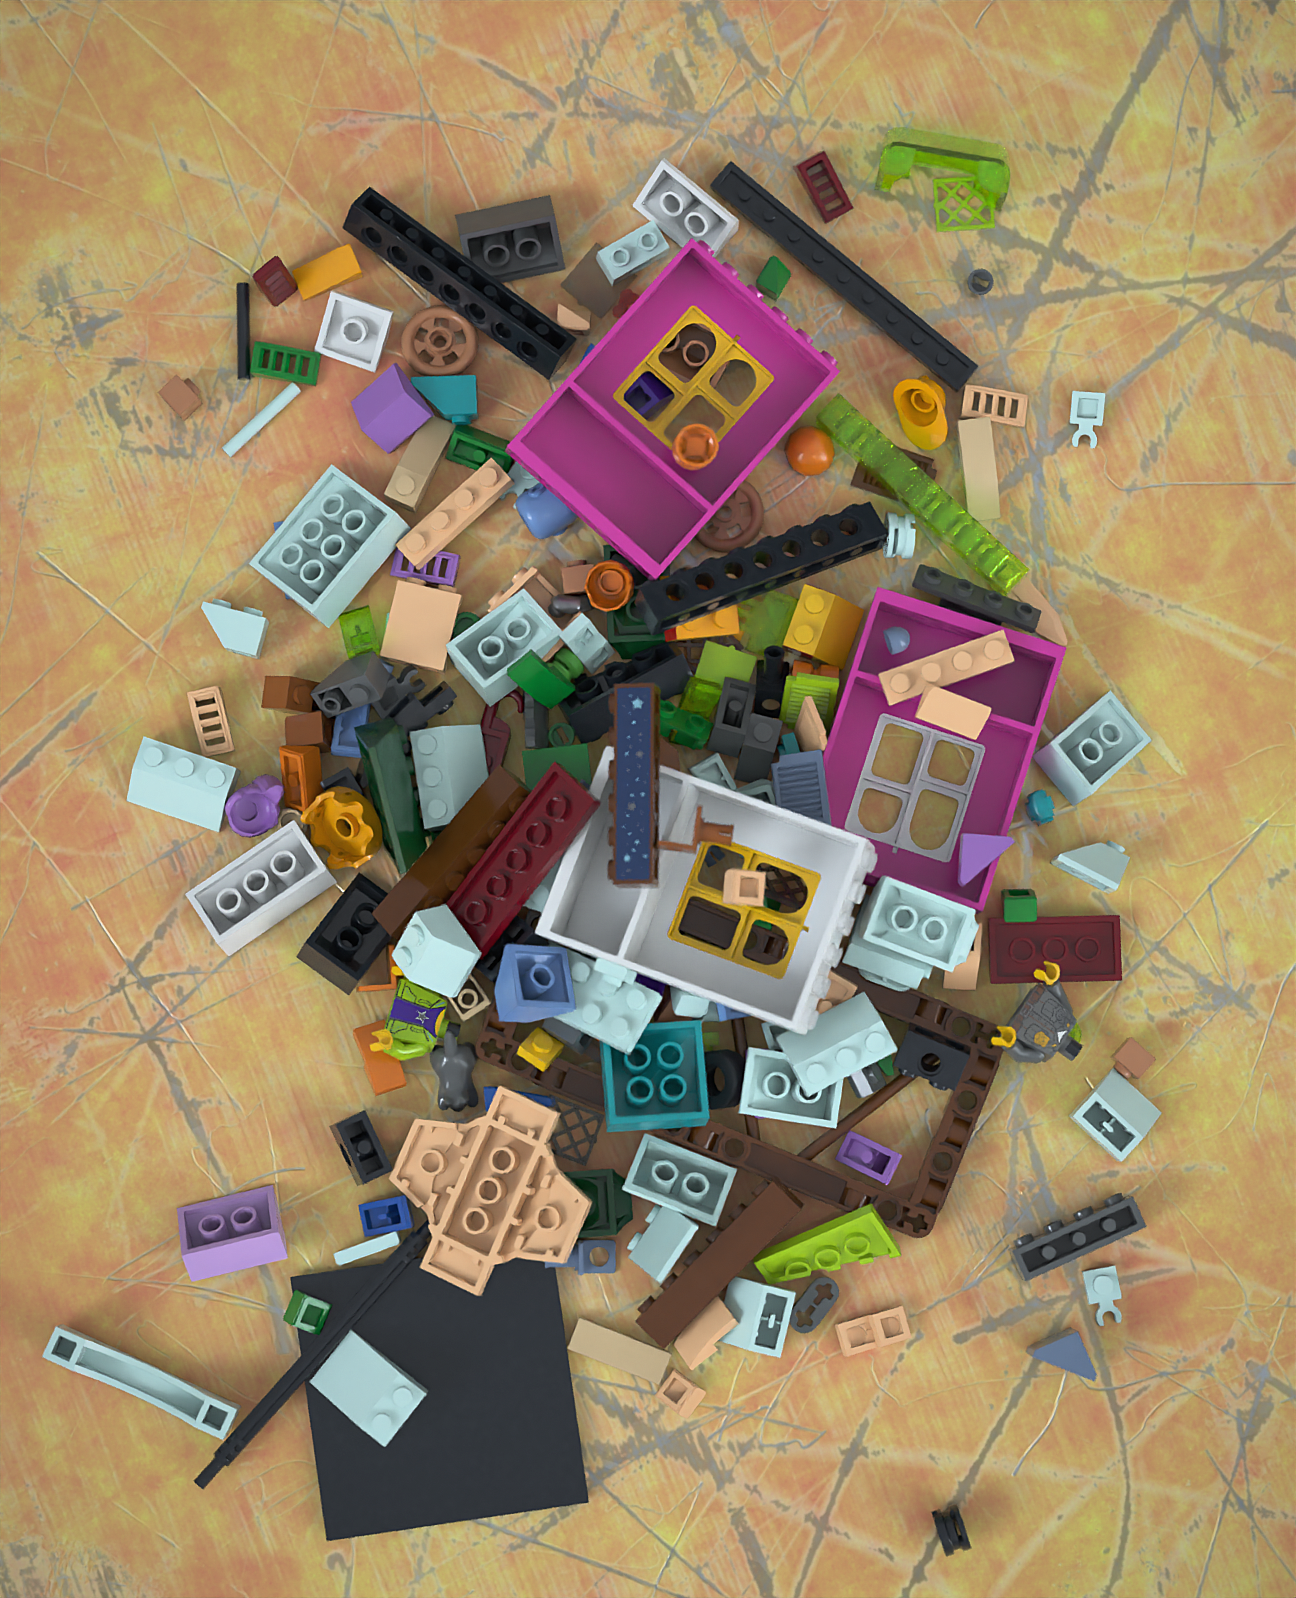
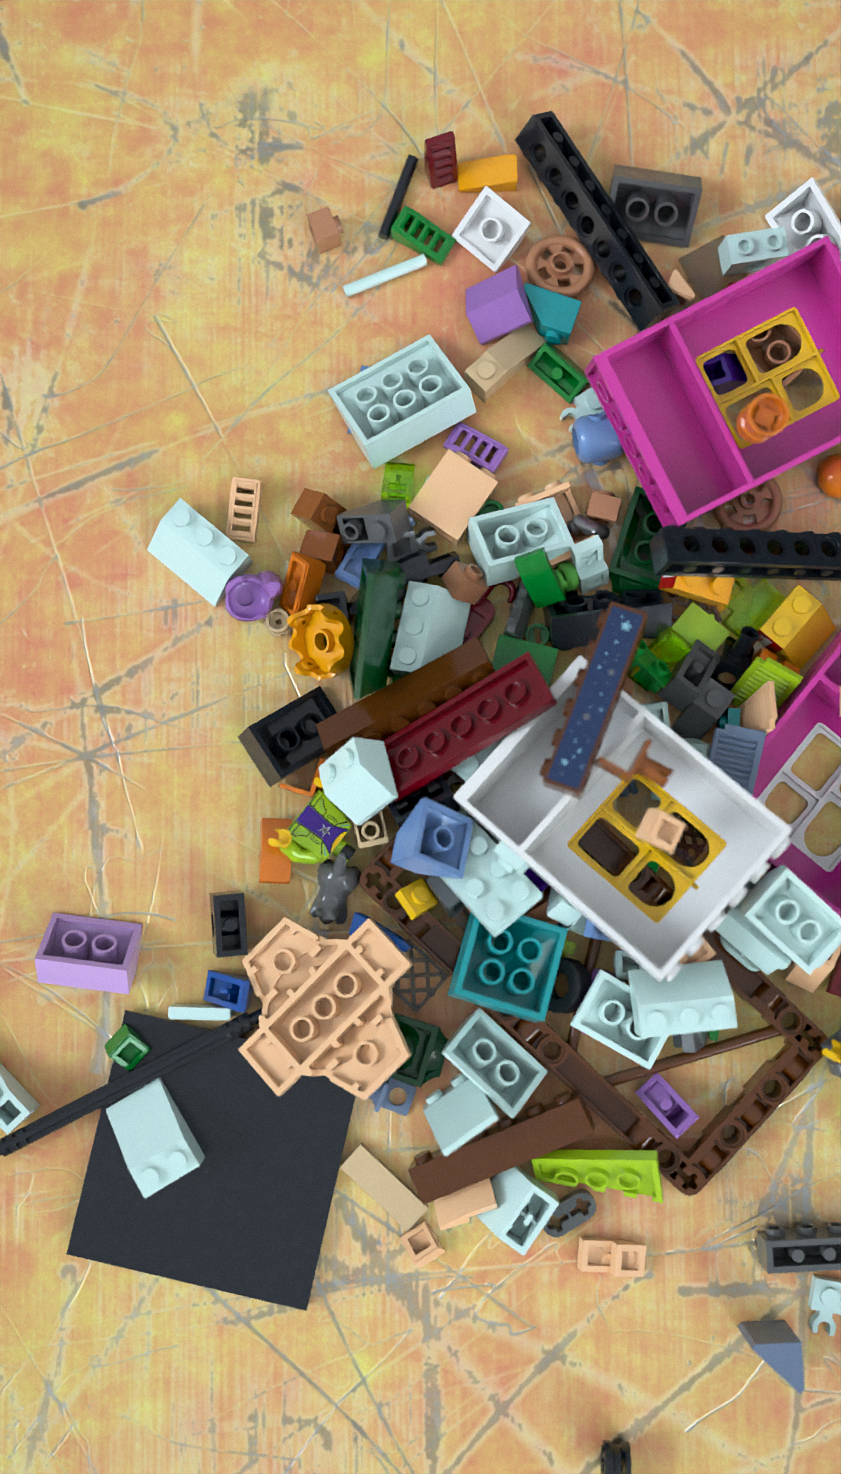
camera: 20 degrees right, 0 degrees up
white slope [185,820,337,956] -> none
light aqua slope [201,599,269,659] -> none
light nougat plate [395,458,515,571] -> none
orange hair [584,560,634,612] -> none
black brick [893,1022,971,1091] -> none
none -> nougat plate [442,561,489,605]

